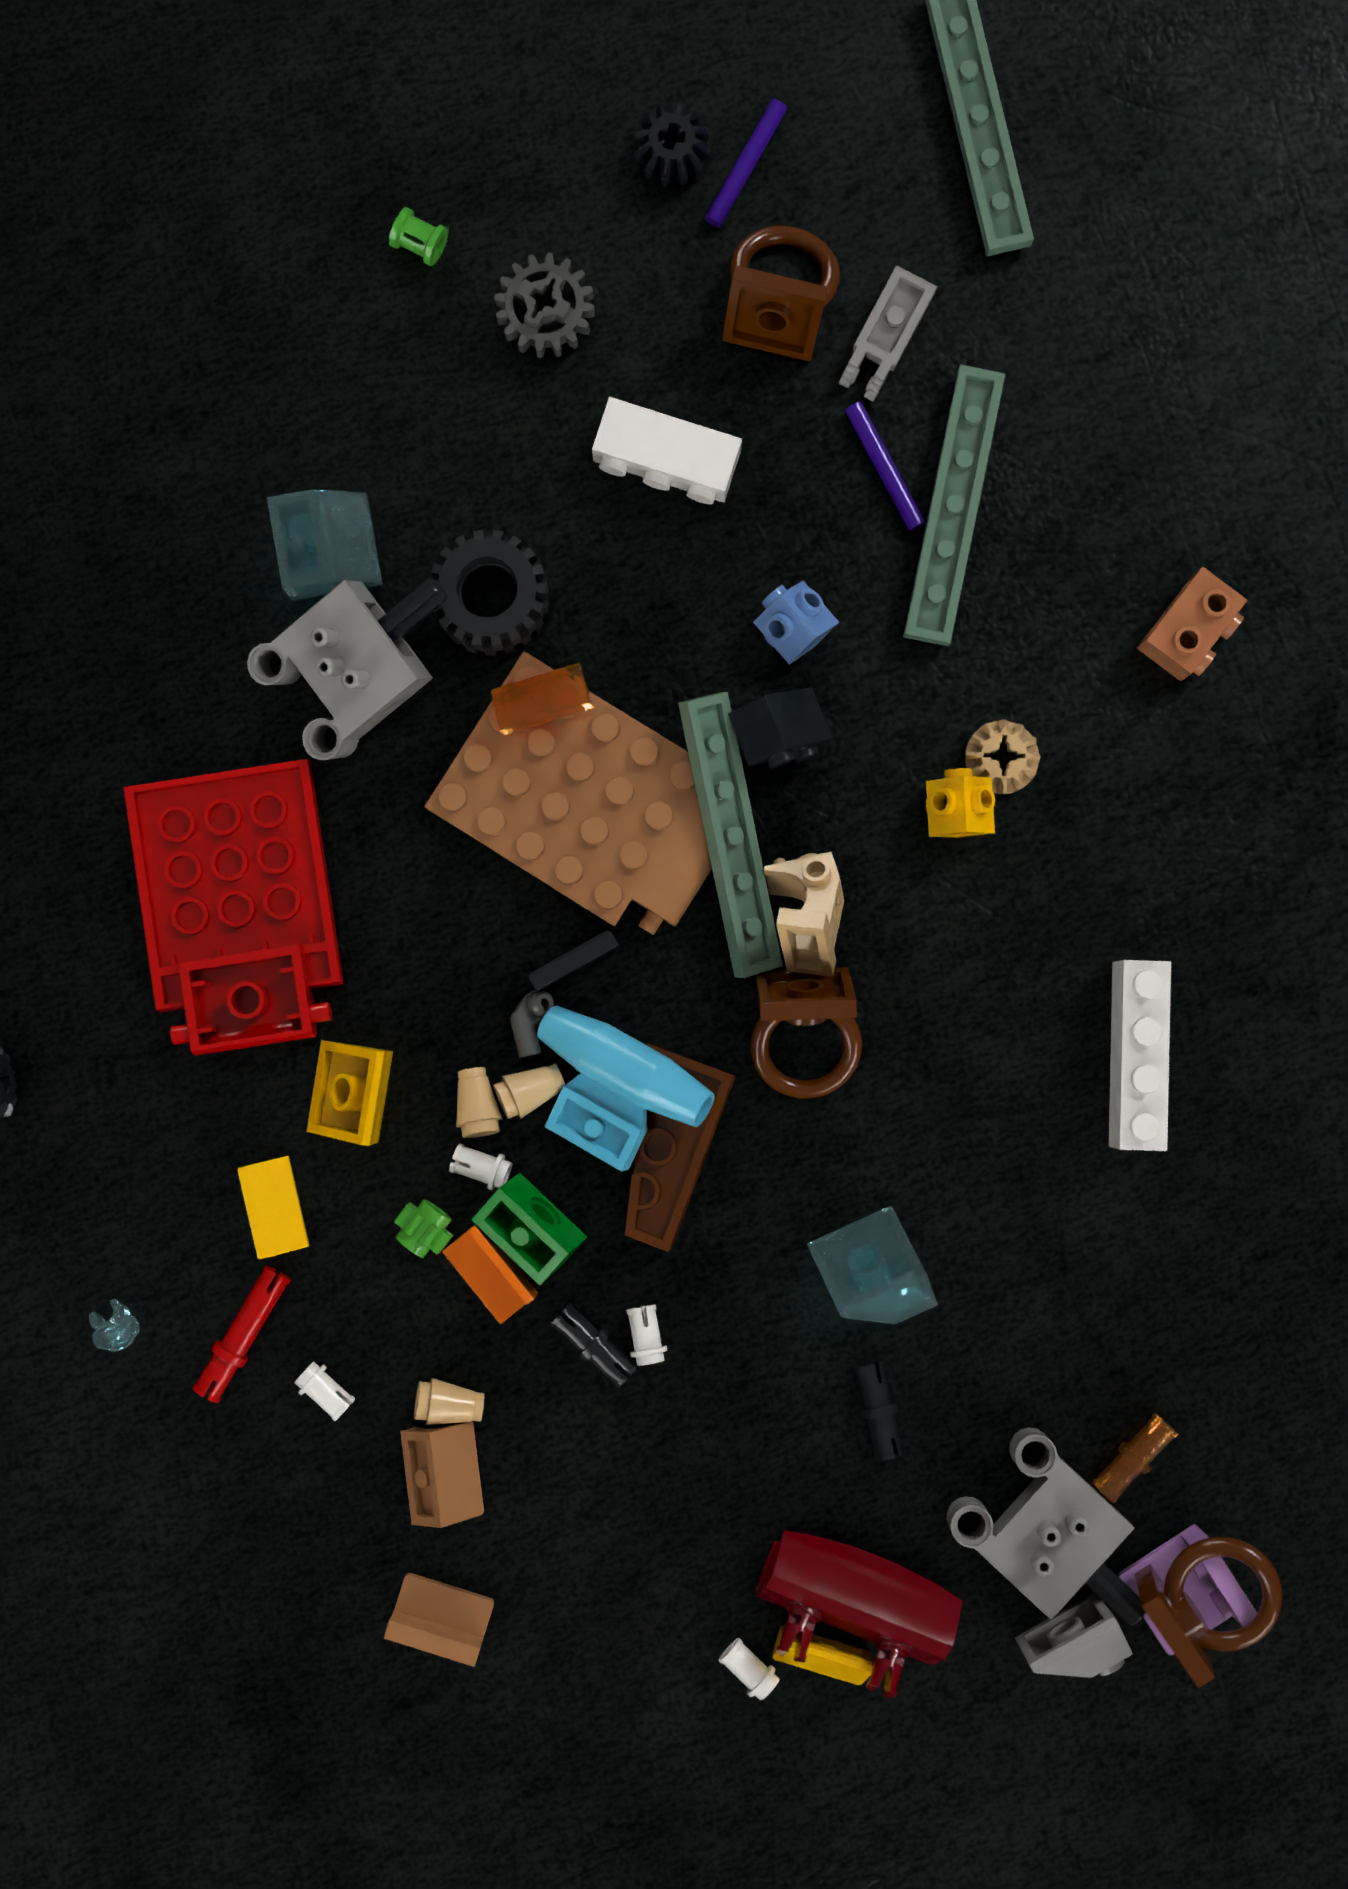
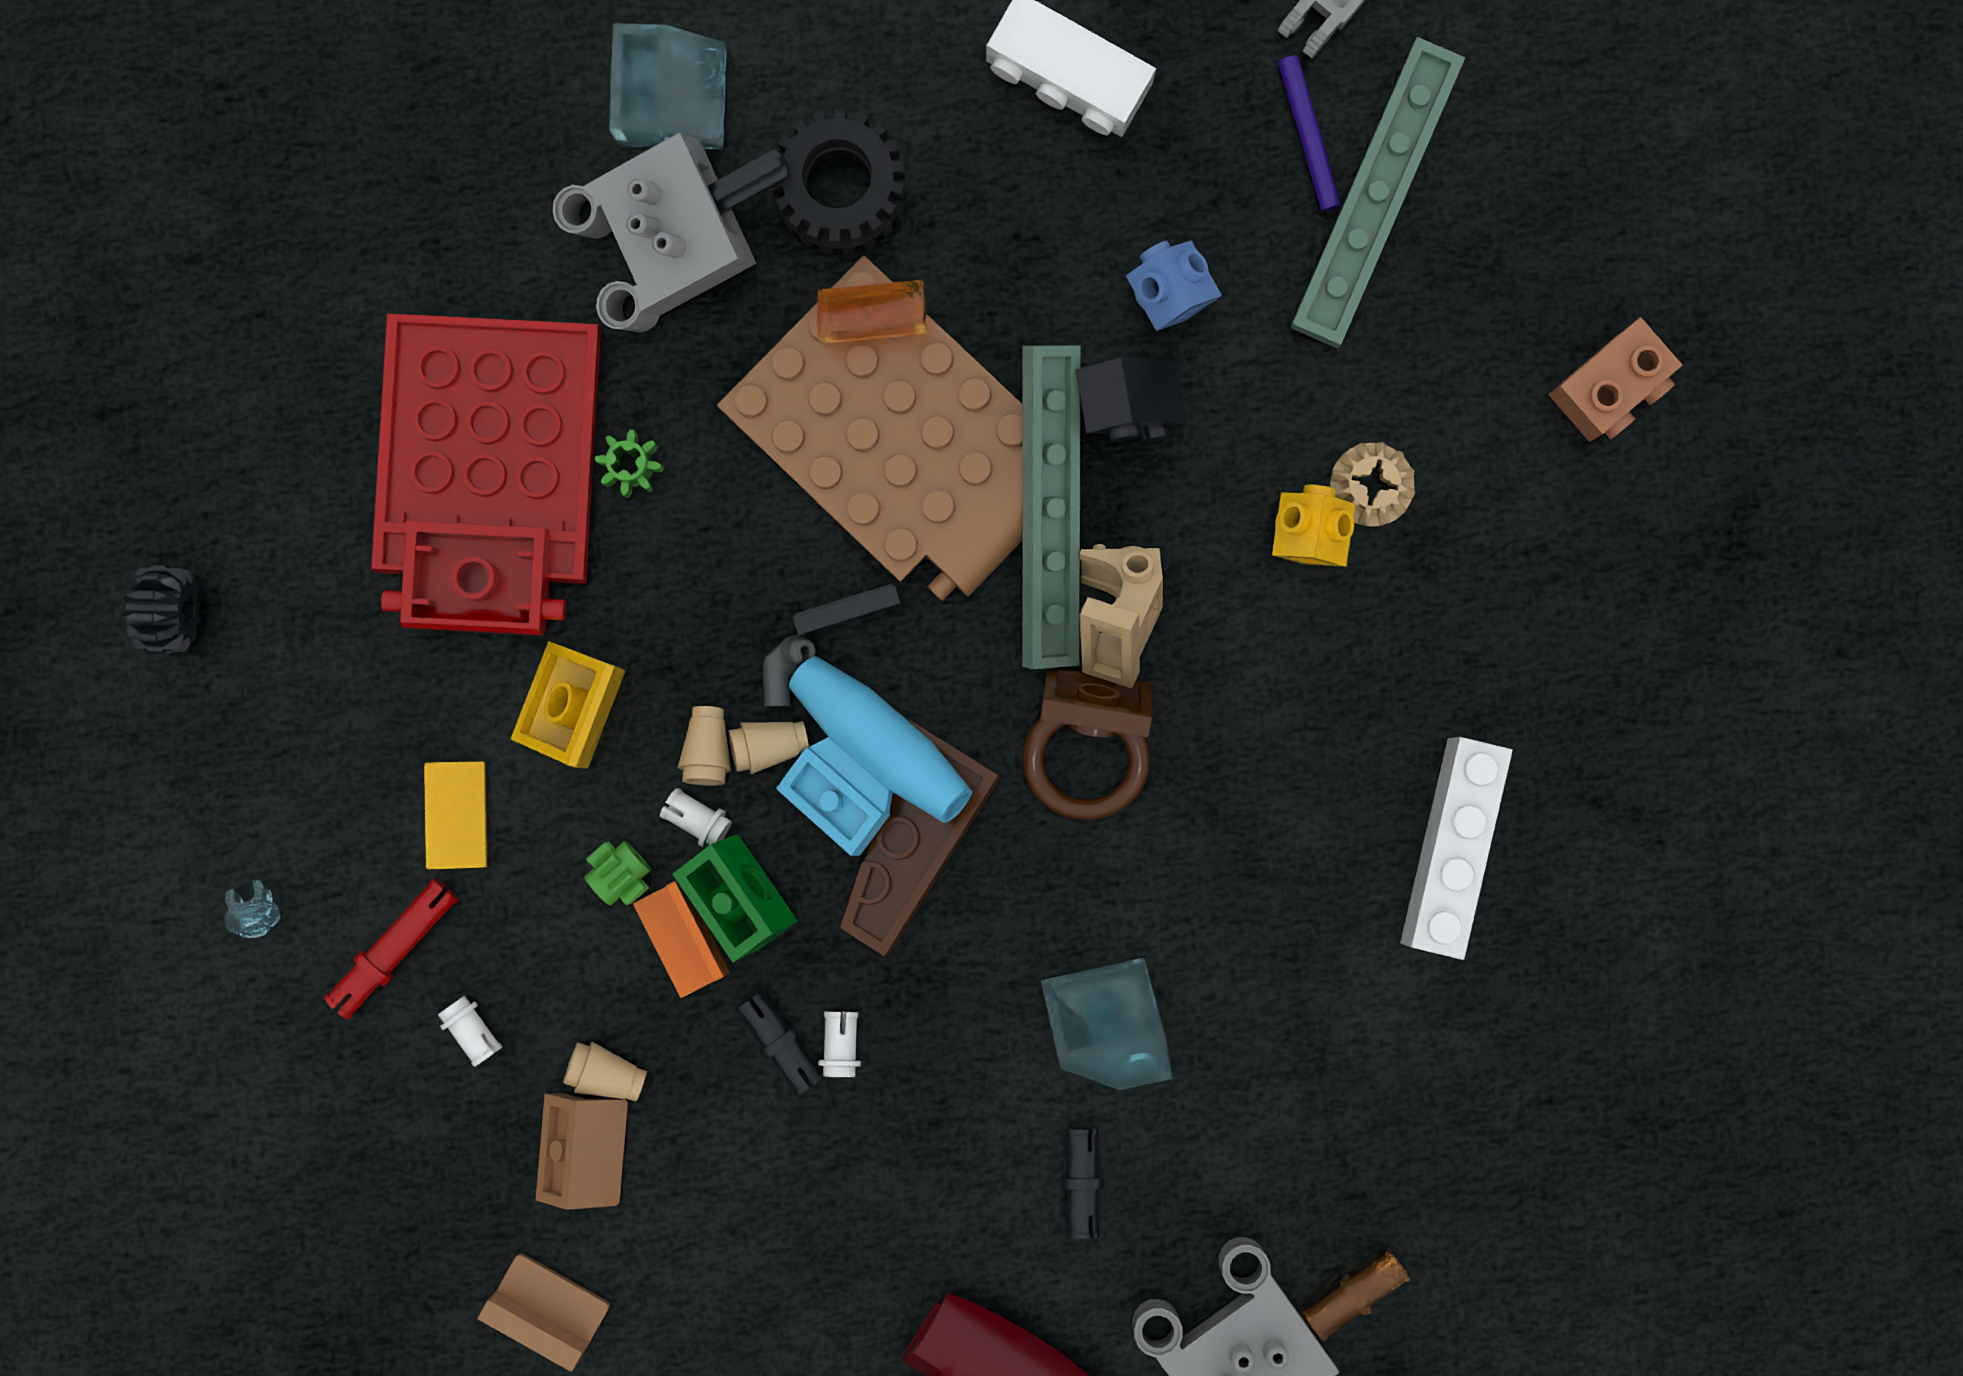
camera: 10 degrees right, 0 degrees up
none -> bright green gear [595,429,664,498]

